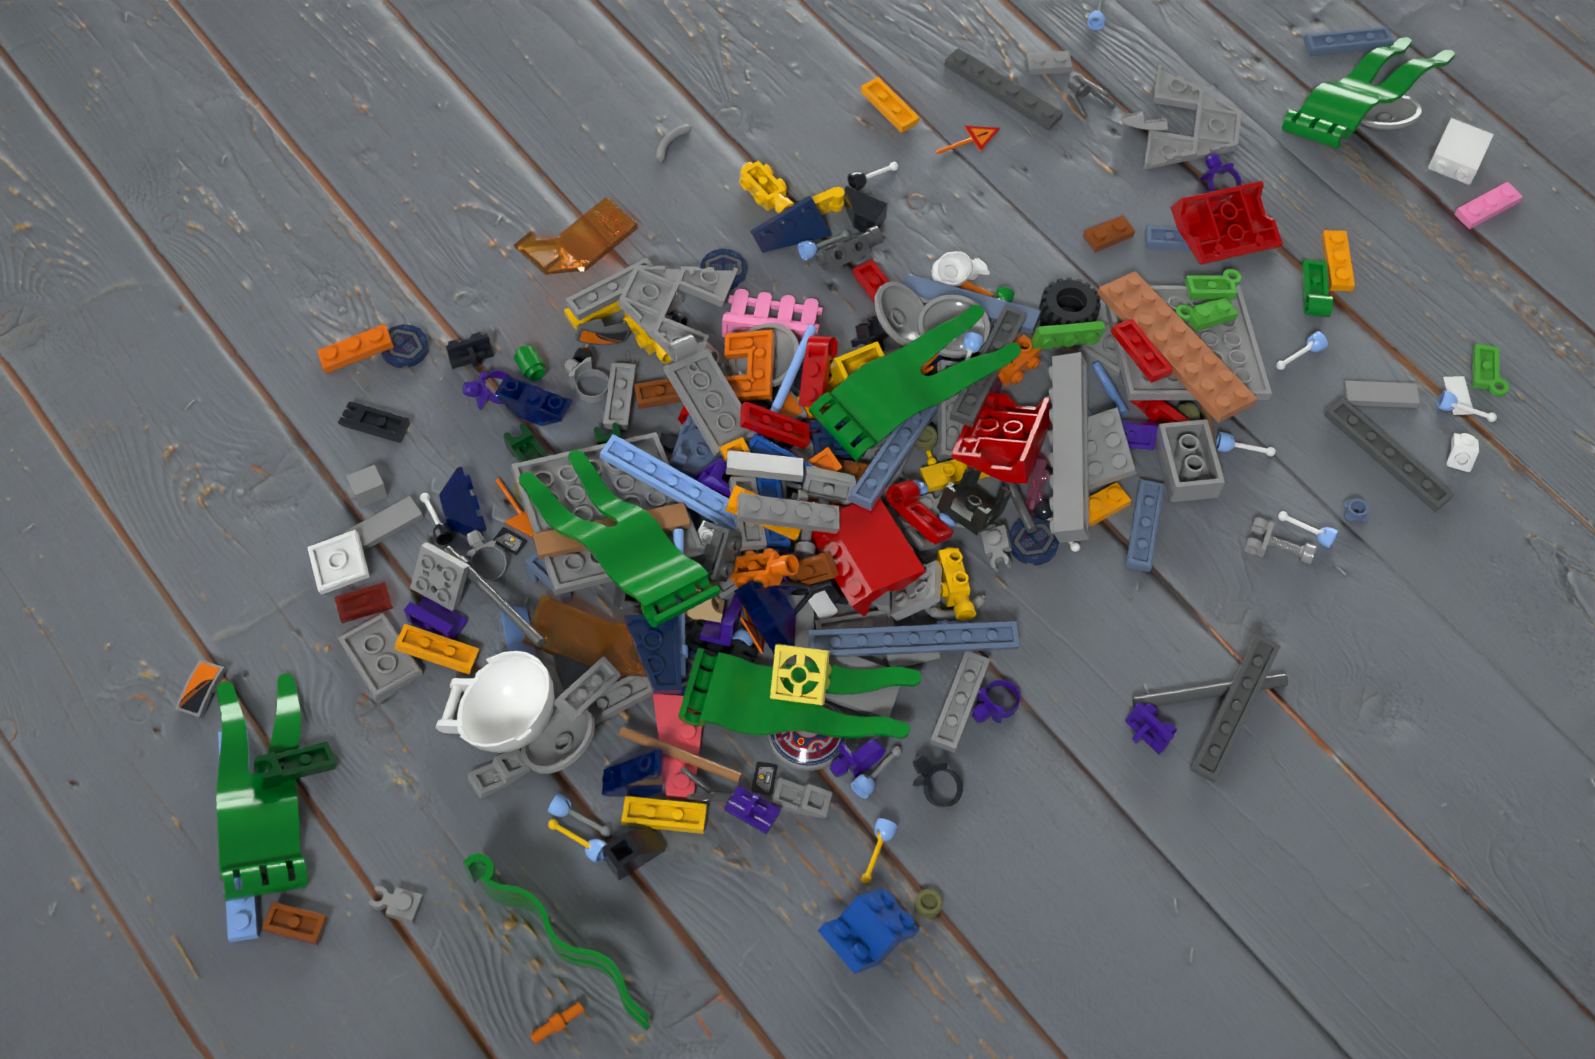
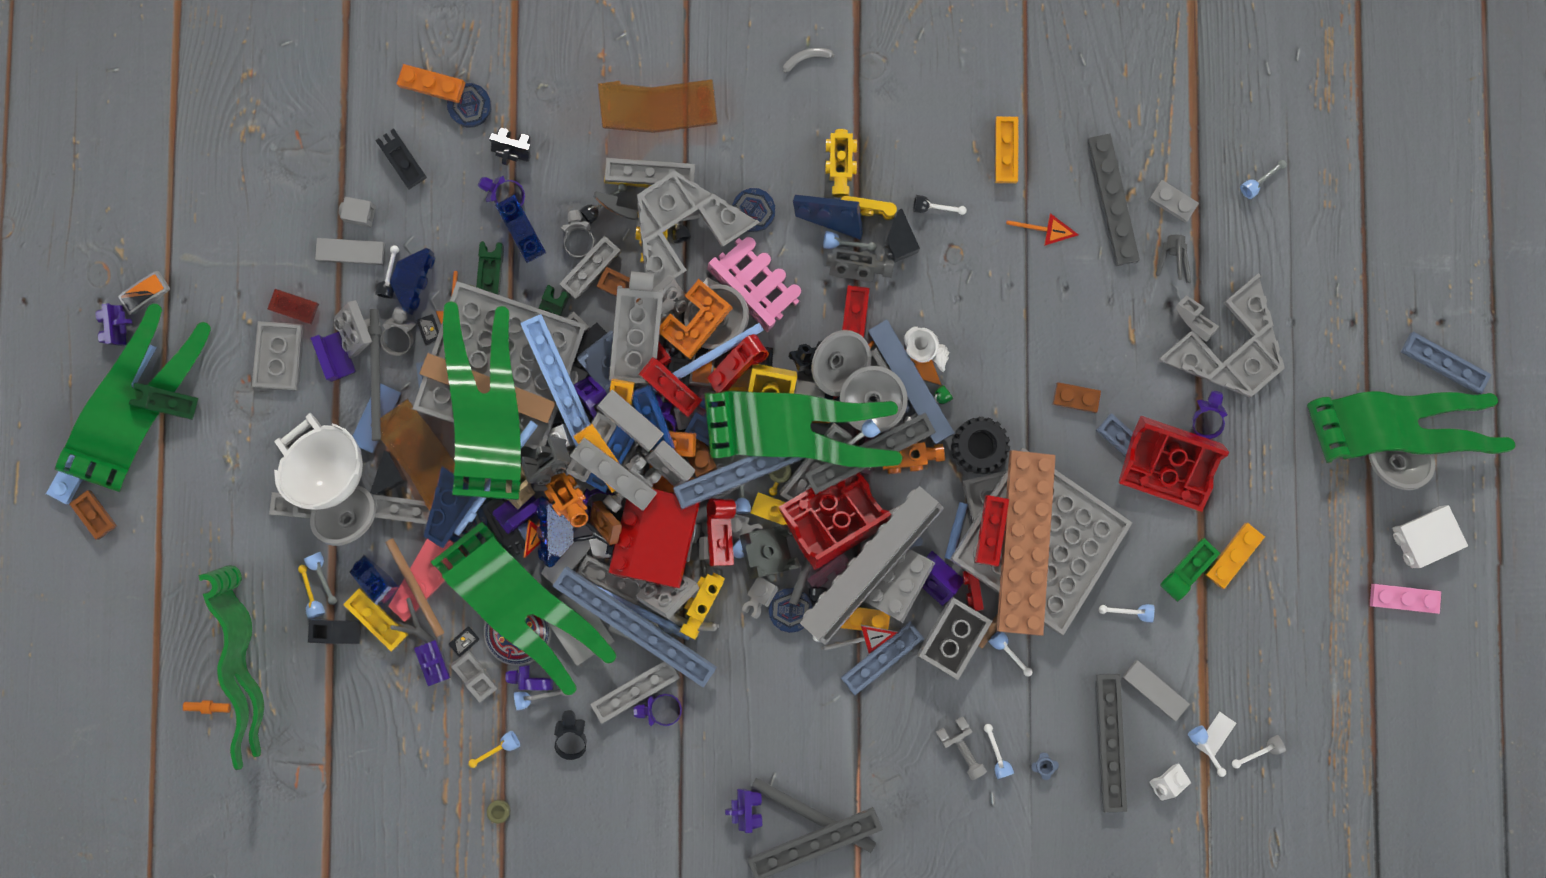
camera: 35 degrees right, 25 degrees up
white tile [307,529,370,595] -> none
light grey plate [369,886,424,924] -> none
light orange plate [394,624,480,675] -> none
green brick [513,345,546,382] -> none
light grey plate [553,656,622,723] -> none
light yellow piece [770,644,832,705] -> none
blue bracket [817,888,920,974] -> none
bright green plate [1030,321,1106,349] -> none
bright green hinge [1175,297,1239,331] -> none
olive tile [1177,402,1200,421] -> none
bright green hinge [1185,269,1242,300] -> none
bright green hinge [1472,344,1509,397] -> none
none -> dark purple hips [96,303,133,346]
none -> piece [823,625,898,654]
none -> hinge [1232,735,1286,769]

